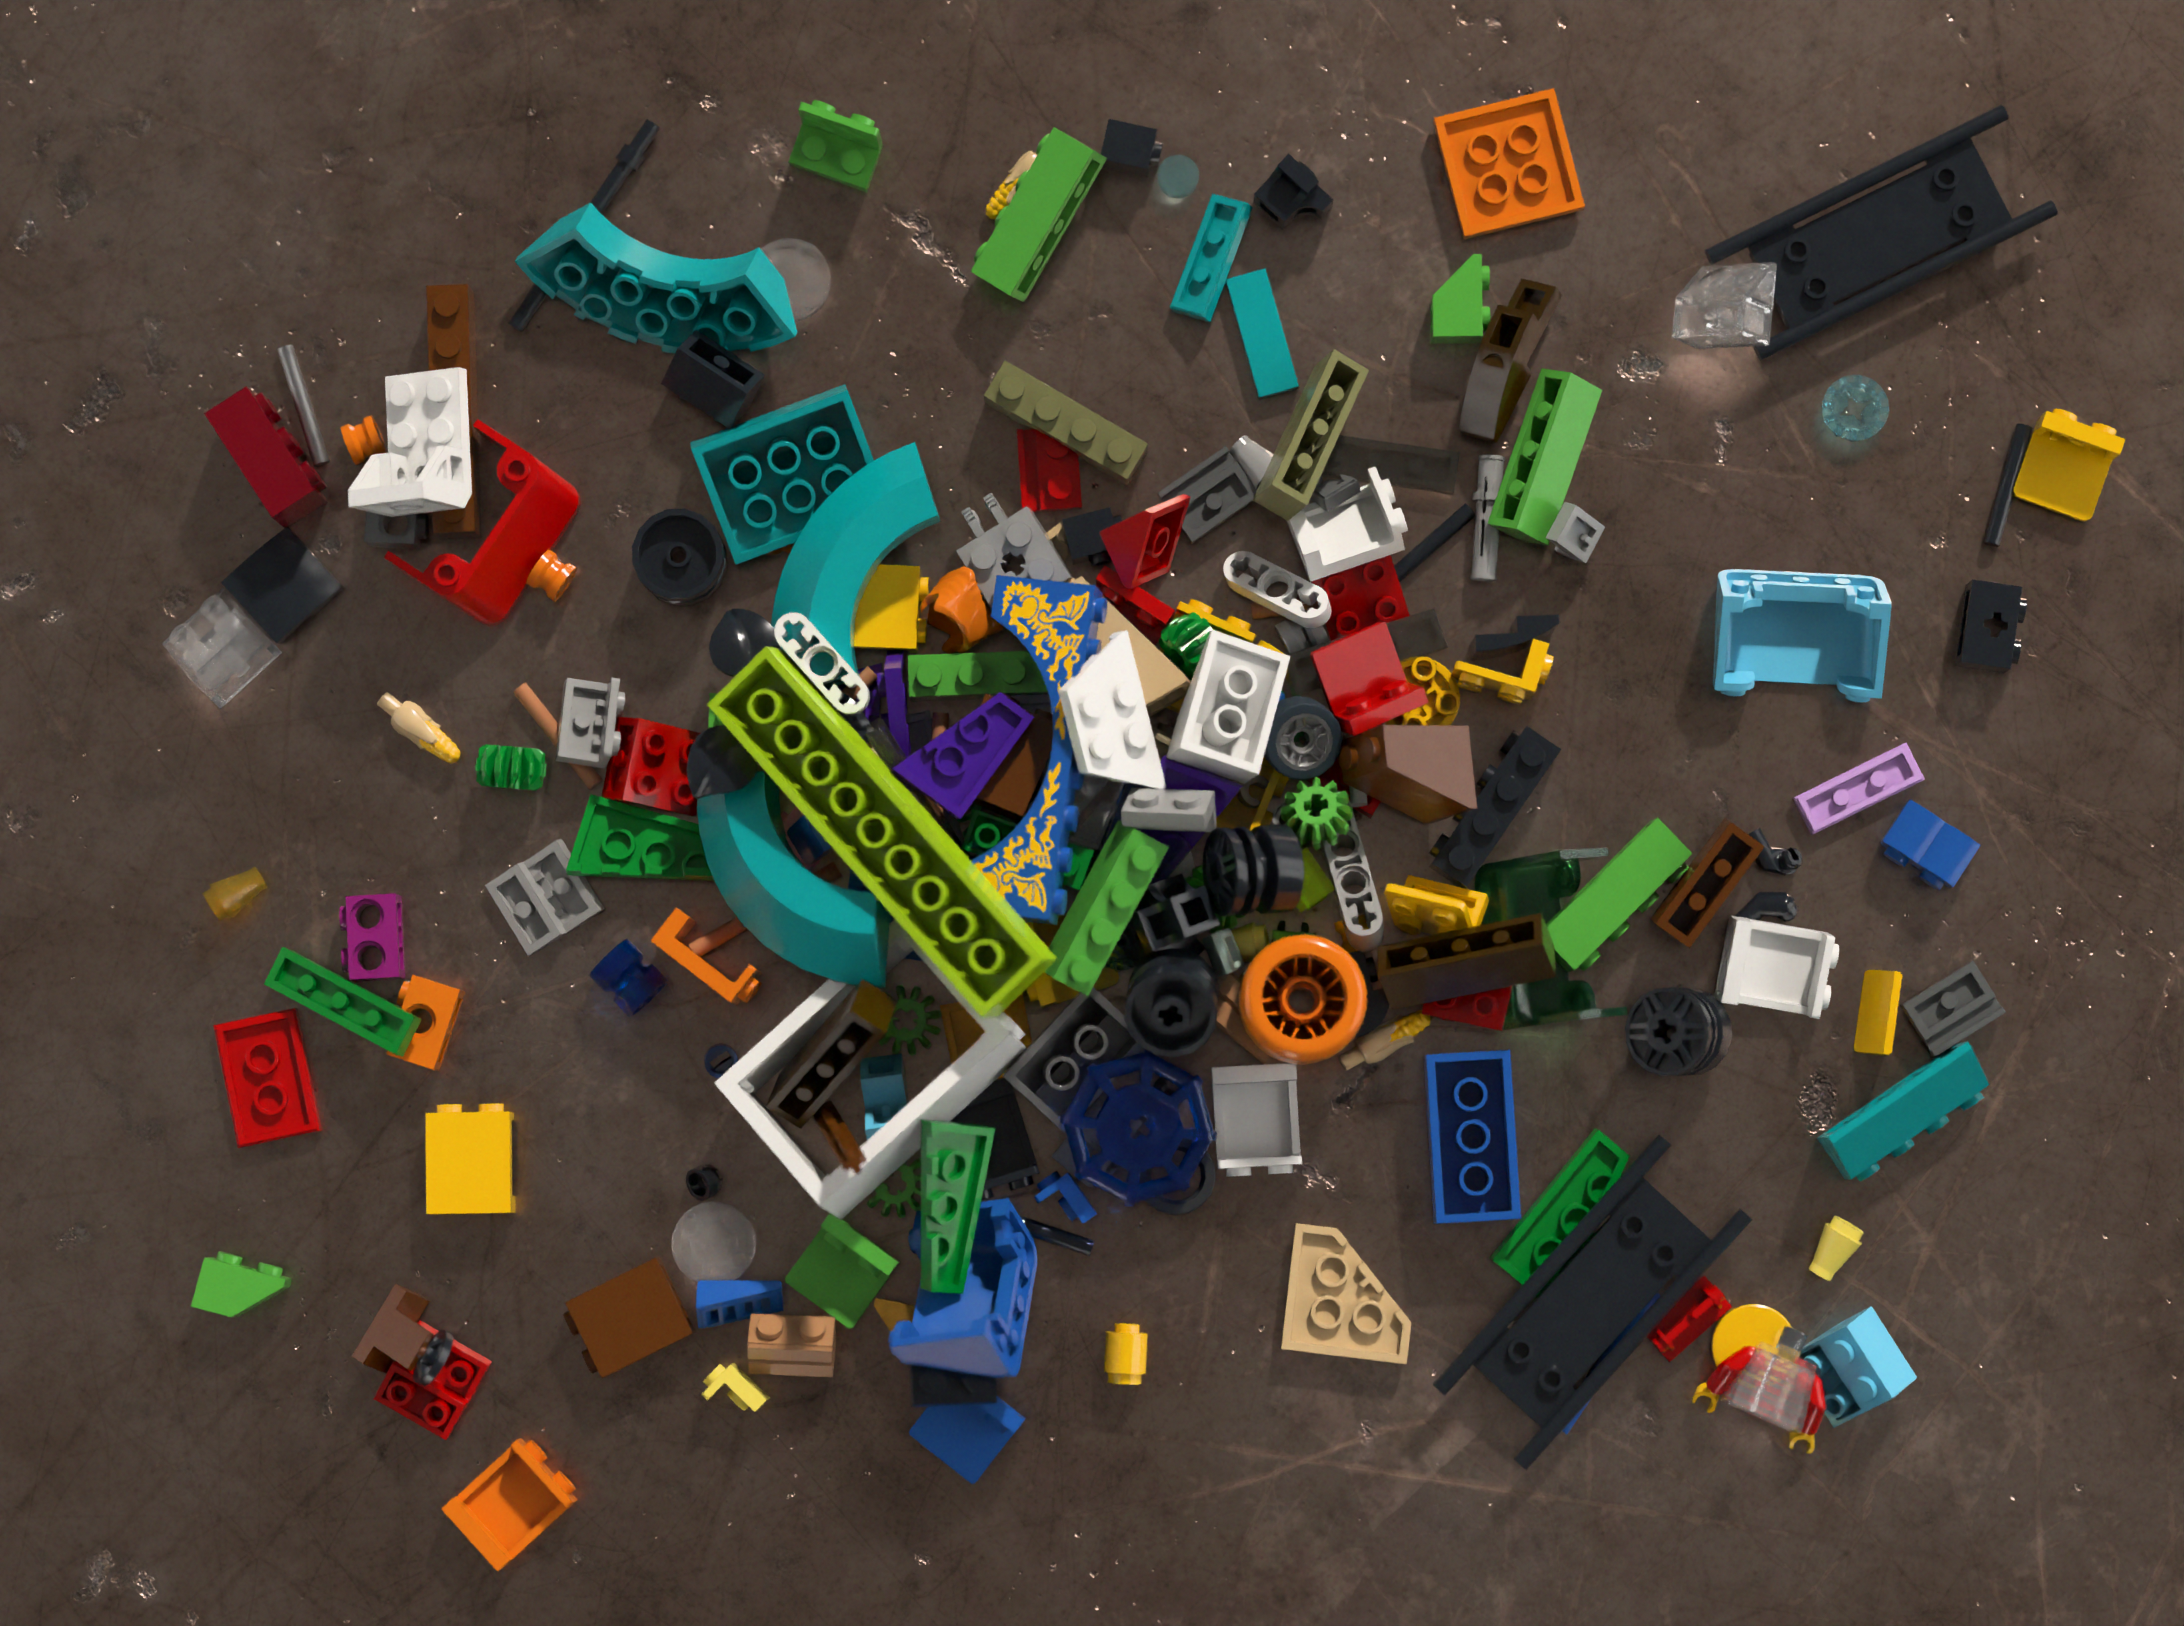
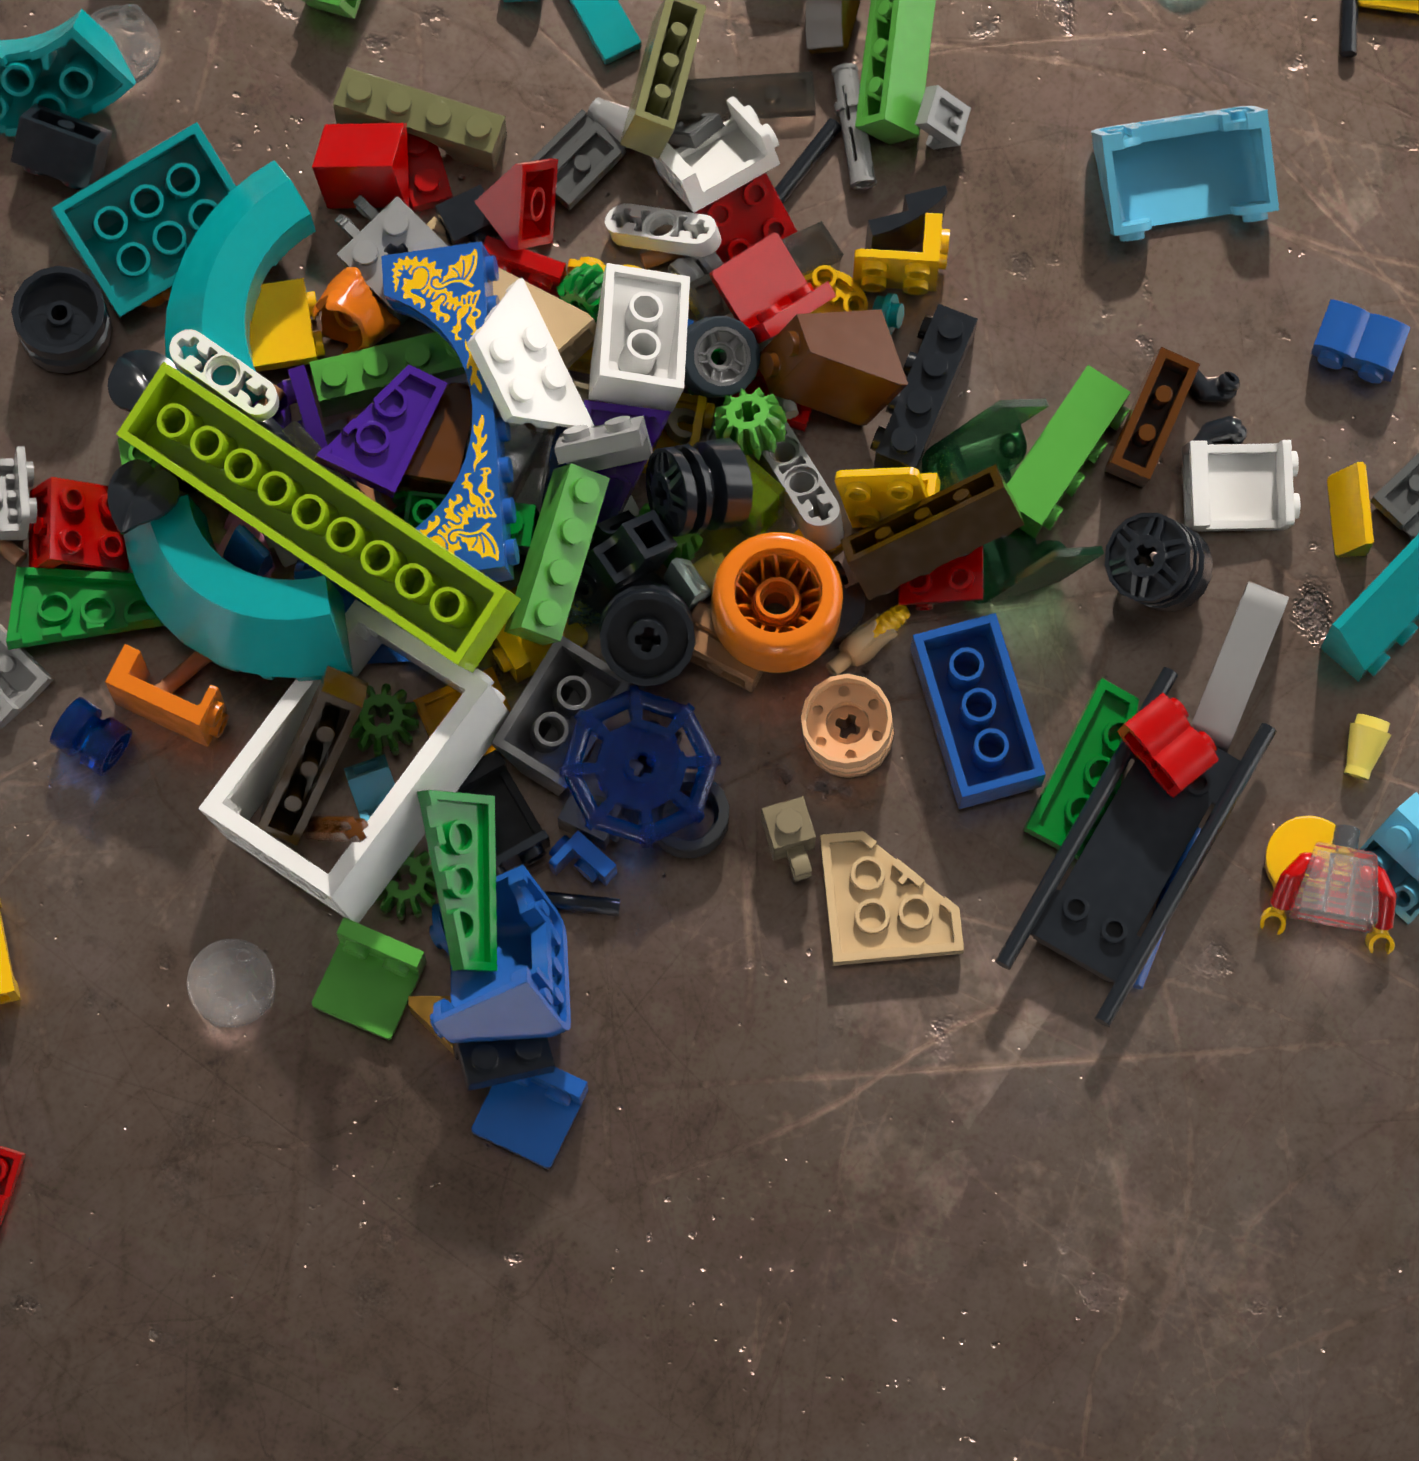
camera: 20 degrees left, 10 degrees down
orange panel [441,1438,577,1572] -> none
reddish brown brick [563,1257,696,1378] -> none
black hinge [686,1164,723,1201] -> none
blue slope [696,1280,784,1328] -> none
light yellow bracket [701,1363,770,1412] -> none
dark blue hinge [704,1043,738,1078] -> none
medium nougat brick [747,1314,836,1377] -> none
yellow brick [1104,1323,1148,1385] -> none
white panel [1211,1063,1302,1177] -> none
red hinge [1647,1275,1732,1362] -> none
lavender tile [1793,743,1925,835] -> none
black brick [1954,579,2027,673] -> none
none -> red slope [312,123,409,209]
none -> dark tan brick [761,796,816,882]
none -> light nougat wheel [801,674,894,778]
none -> teal plate [872,293,904,335]
none -> red brick [1118,693,1219,798]
none -> light grey beam [1191,581,1289,753]

